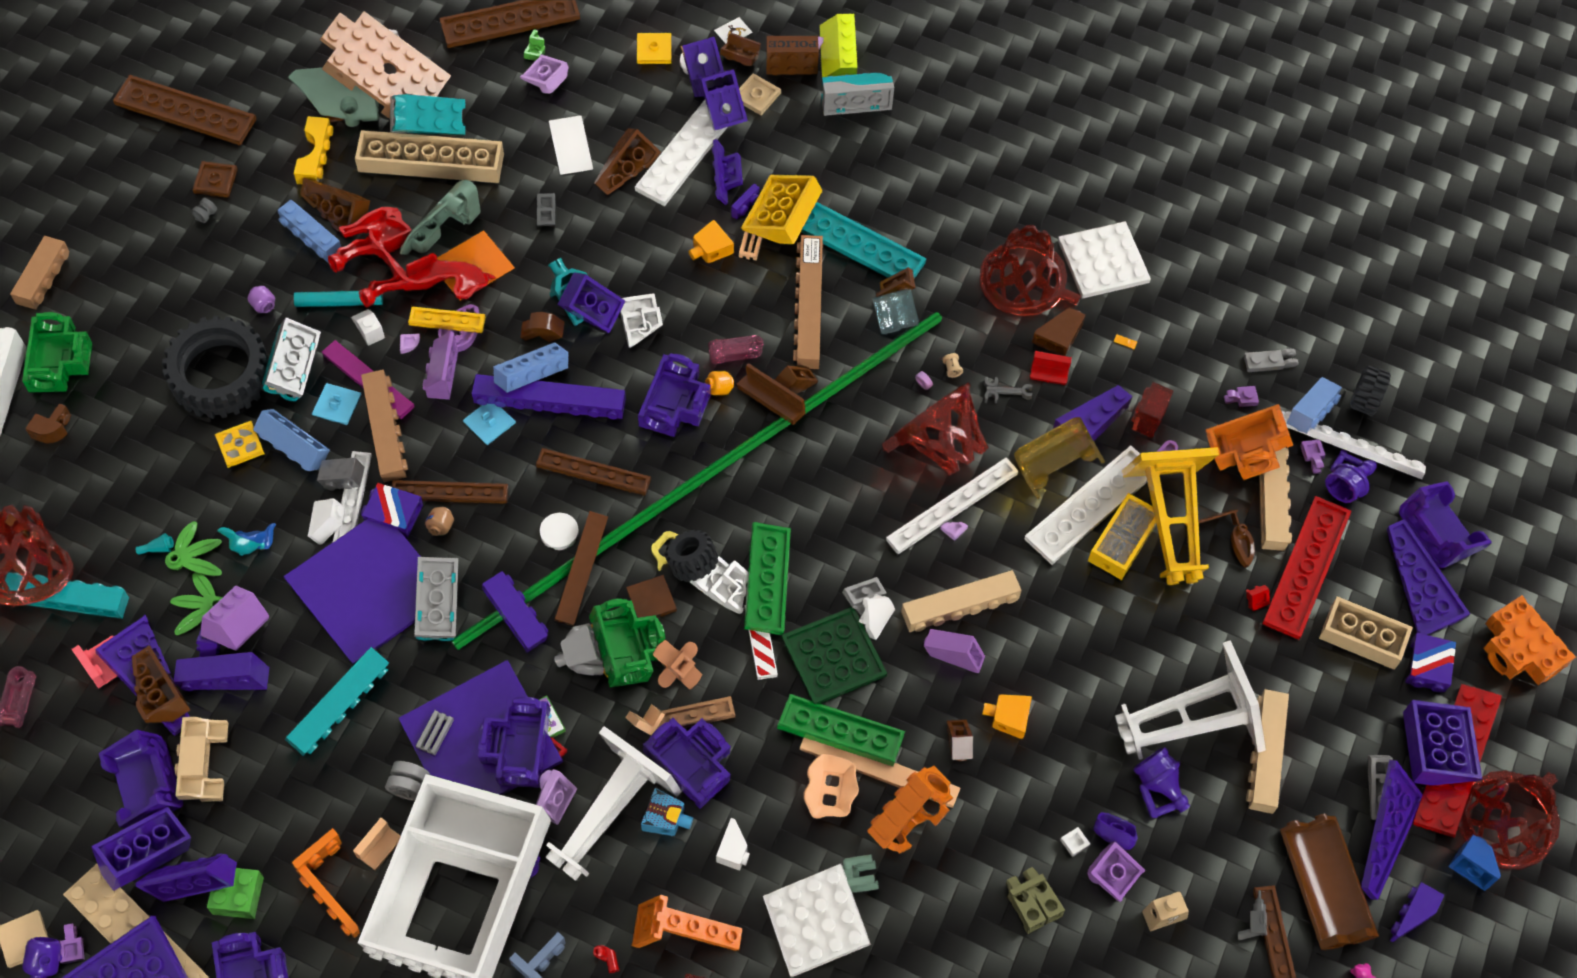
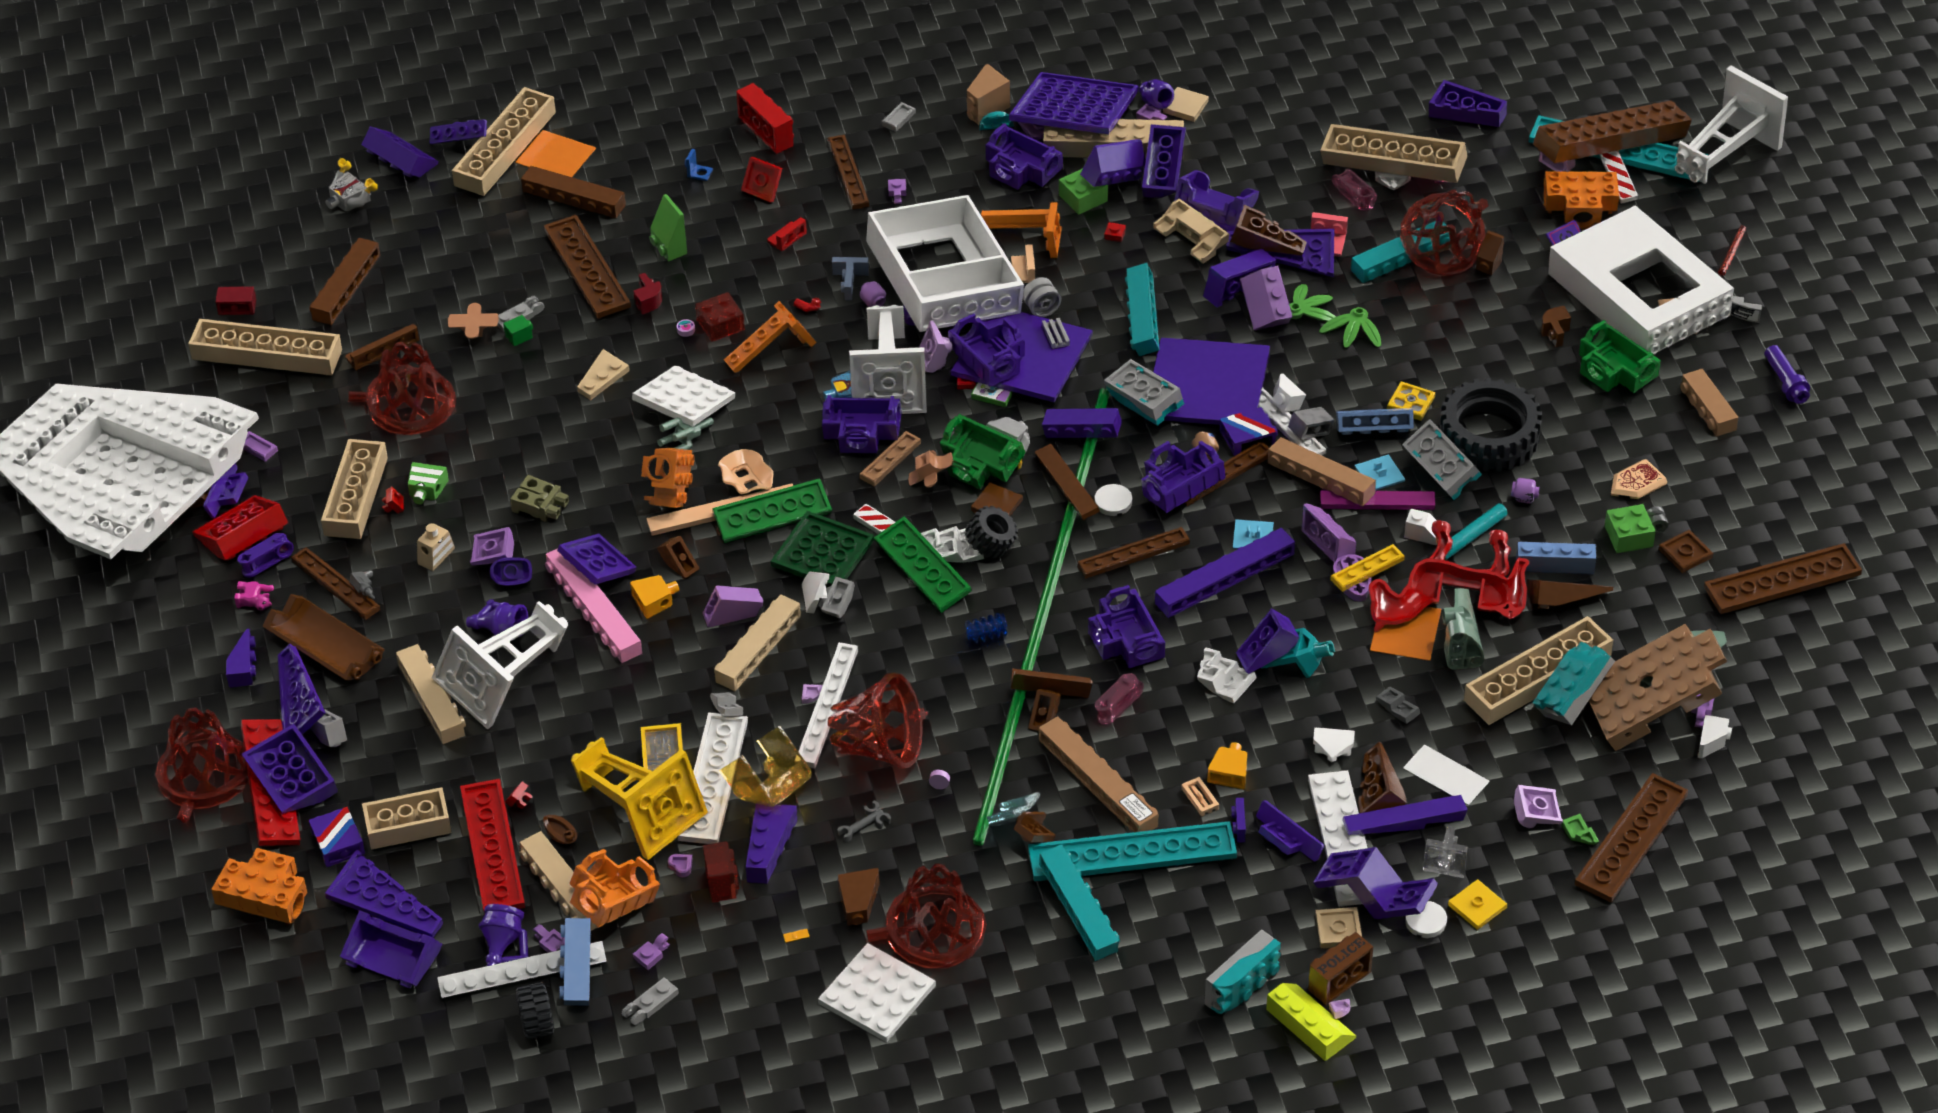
camera: 145 degrees right, 15 degrees down
teal cone [136,533,174,555] -> none
hair [217,523,276,556] -> none
yellow arch [294,116,333,184] -> none
lavender tile [400,334,420,354] -> none
medium blue brick [493,342,568,392] -> none
reddish brown brick [520,312,564,342] -> none
light nougat panel [625,704,665,735] -> none
light yellow helmet [652,531,678,571] -> none
light orange head [705,371,734,395] -> none
white sticker [714,17,753,44] -> none
white slope [716,818,750,871] -> none
reddish brown bracket [720,33,761,66] -> none
yellow slope [741,175,823,244] -> none
tan bush [942,353,963,378] -> none
red panel [1030,351,1072,385] -> none
white plate [1060,827,1090,857] -> none
reddish brown piece [1185,509,1240,525] -> none
blue slope [1448,835,1501,891] -> none
none -> bright pink brick [545,549,642,663]
none -> dark purple plate [557,534,637,585]
none -> light grey slope [710,692,743,717]
none -> medium lavender head [860,281,886,307]
none -> clear blue piece [965,613,1008,643]
none -> teal brick [1039,844,1120,961]
none -> red plate [1104,222,1126,242]
none -> dark purple piece [1141,441,1226,513]
none -> white slope [1313,728,1355,762]
none -> dark purple slope [1342,795,1468,835]
none -> clear bracket [1423,826,1468,878]
none -> bright green brick [1604,504,1656,553]
none -> light nougat tile [1611,459,1667,499]

